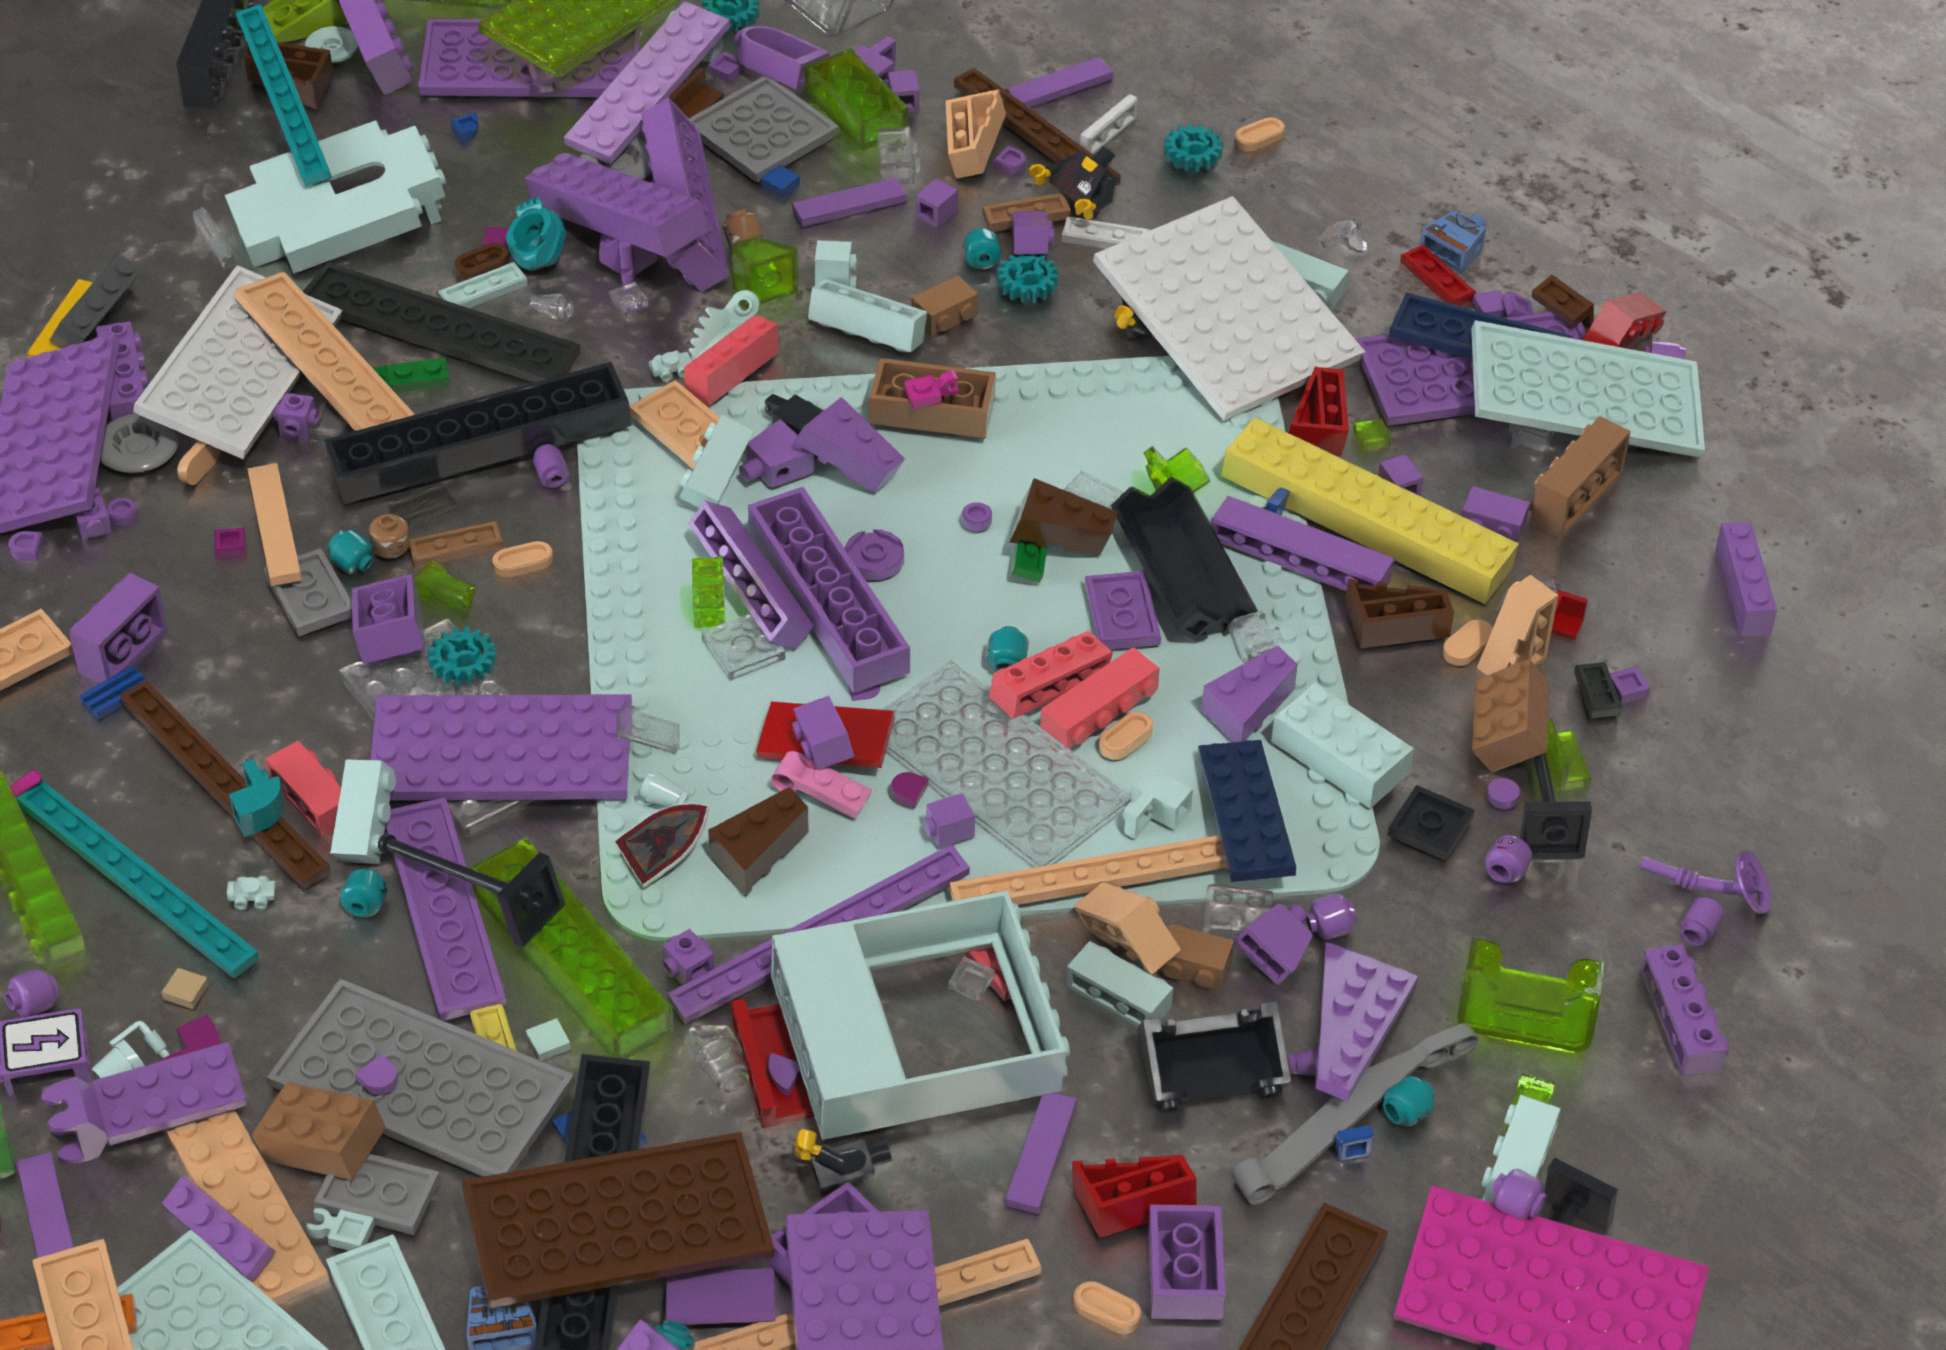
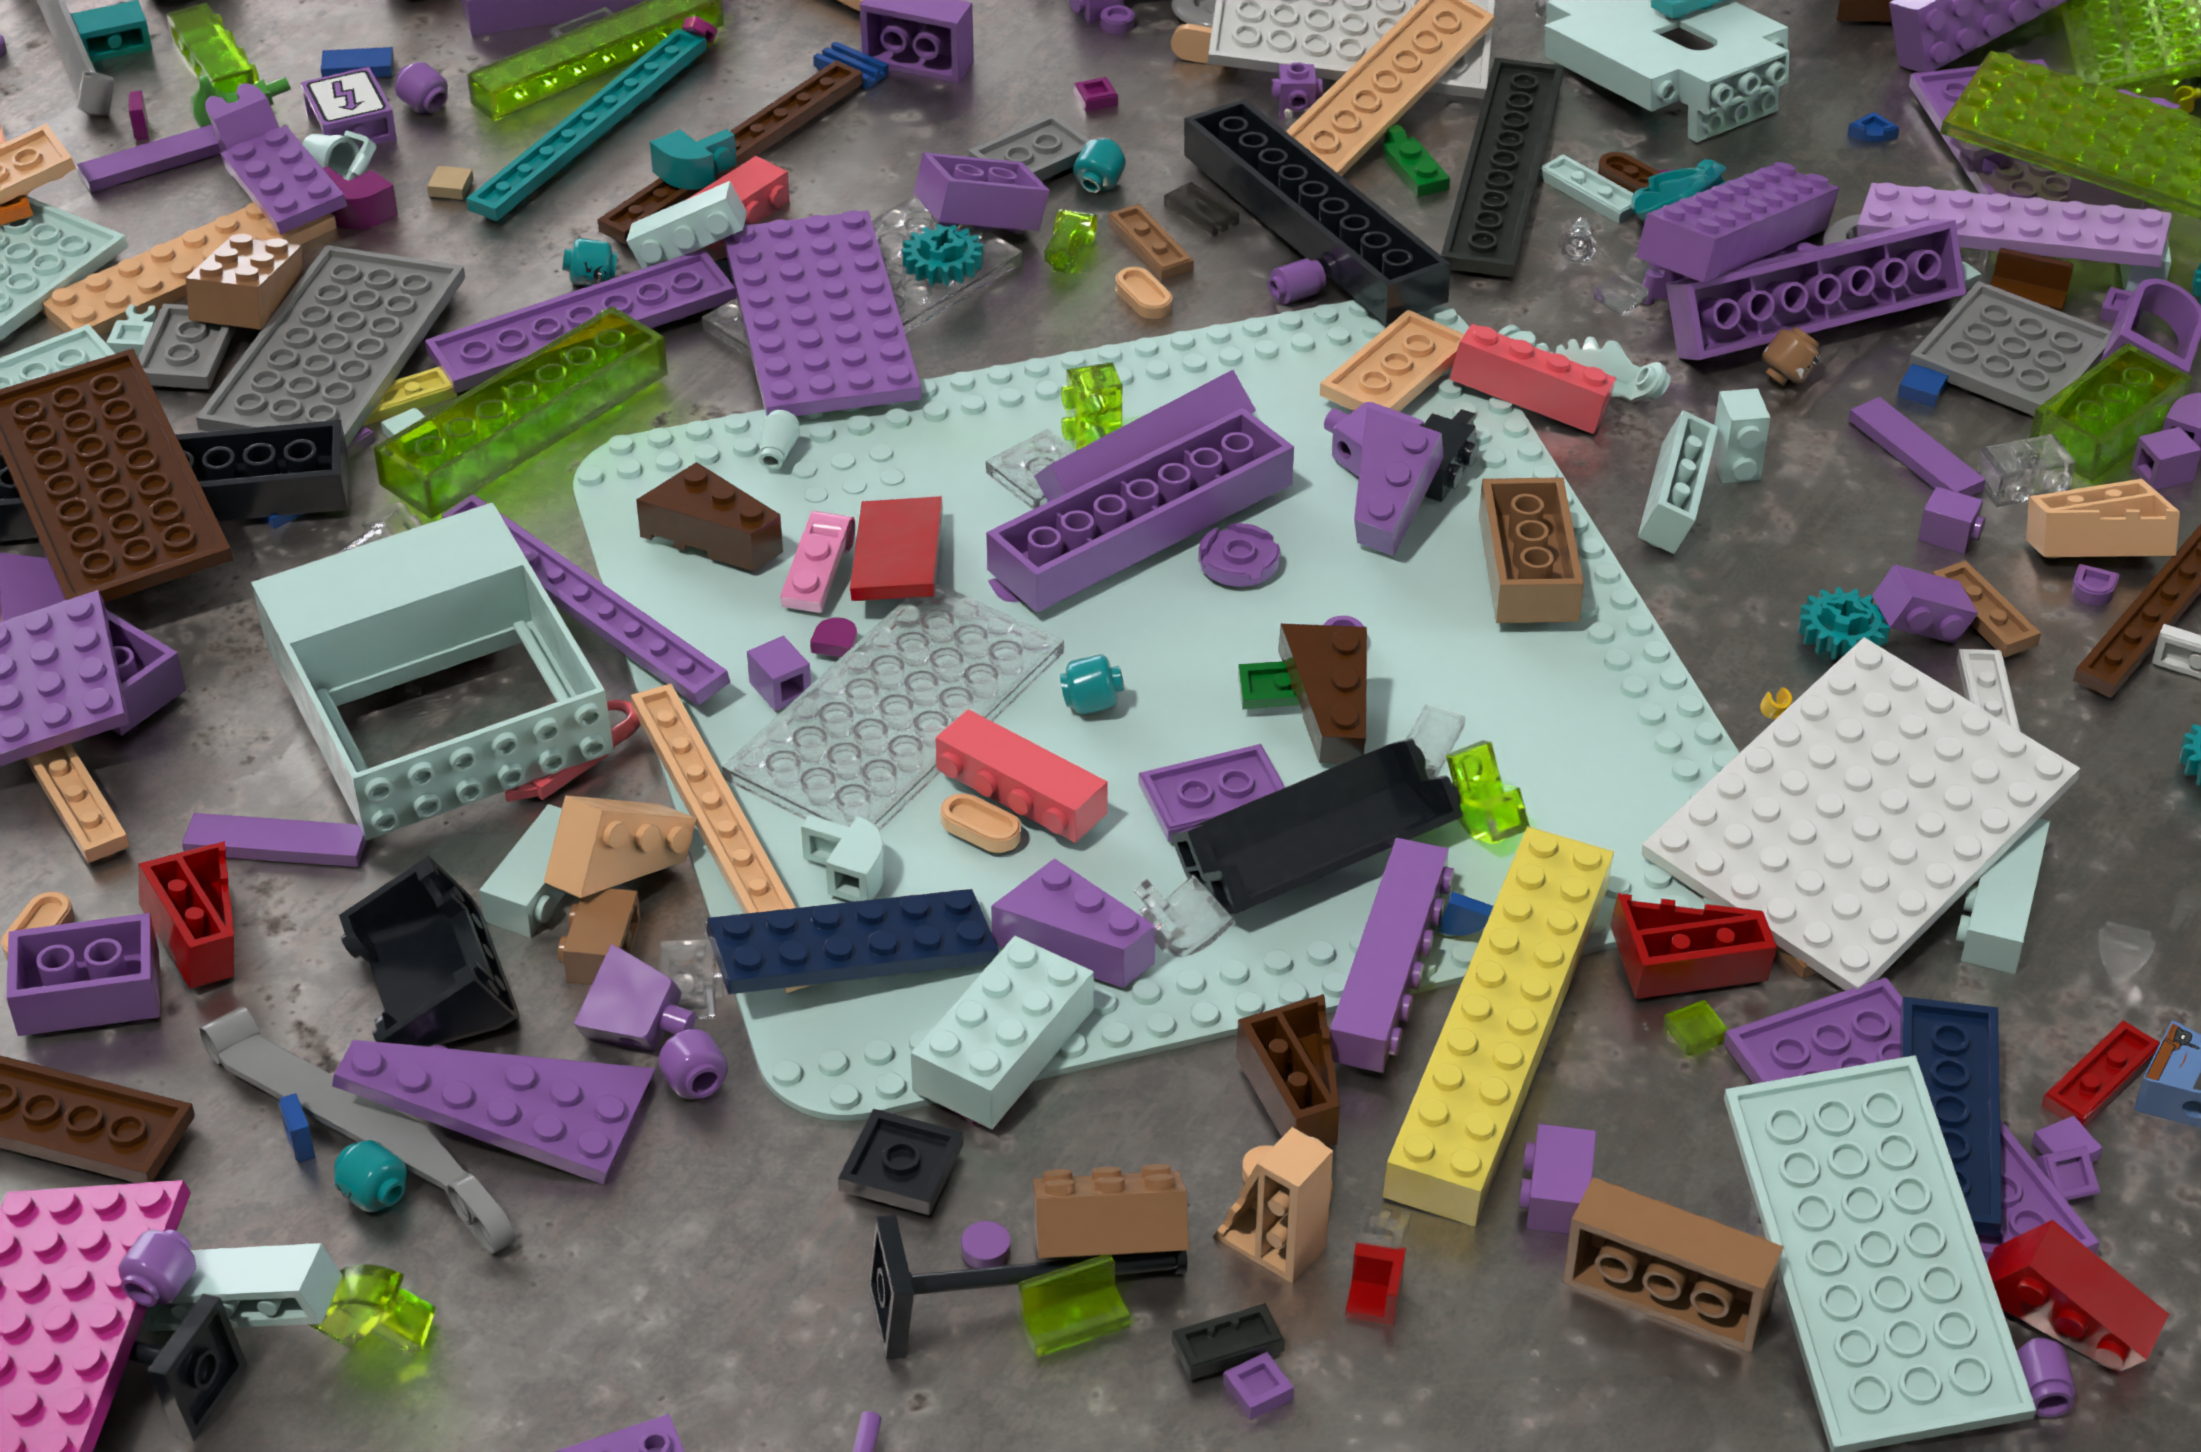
camera: 80 degrees right, 5 degrees down
medium lavender plate [162,1175,276,1281] -> none
light aqua piece [227,876,276,910] -> none
light nougat tile [247,463,302,586] -> none
medium lavender tile [355,1054,398,1095] -> none
medium nougat head [369,514,410,559] -> none
black tile [378,833,566,947] -> none
shield [614,803,709,888] -> none
clear tile [616,706,680,754] -> none
medium lavender brick [661,929,714,985] -> none
light aqua brick [679,414,754,508] -> none
clear neon green slope [731,237,798,308] -> none
medium lavender brick [792,695,854,770] -> none
black torso [794,1129,892,1194] -> none
dark pink plate [904,371,959,410] -> none
medium nougat brick [911,275,978,337] -> none
clear tile [948,957,995,1001] -> none
teal head [963,228,1001,270] -> none
coral brick [989,631,1113,719] -> none
torso [1029,146,1117,220] -> none
medium lavender brick [1378,454,1423,496] -> none
clear neon green windscreen [1458,937,1605,1053] -> none
medium lavender head [1484,835,1532,883] -> none
reddish brown panel [1532,274,1594,328] -> none

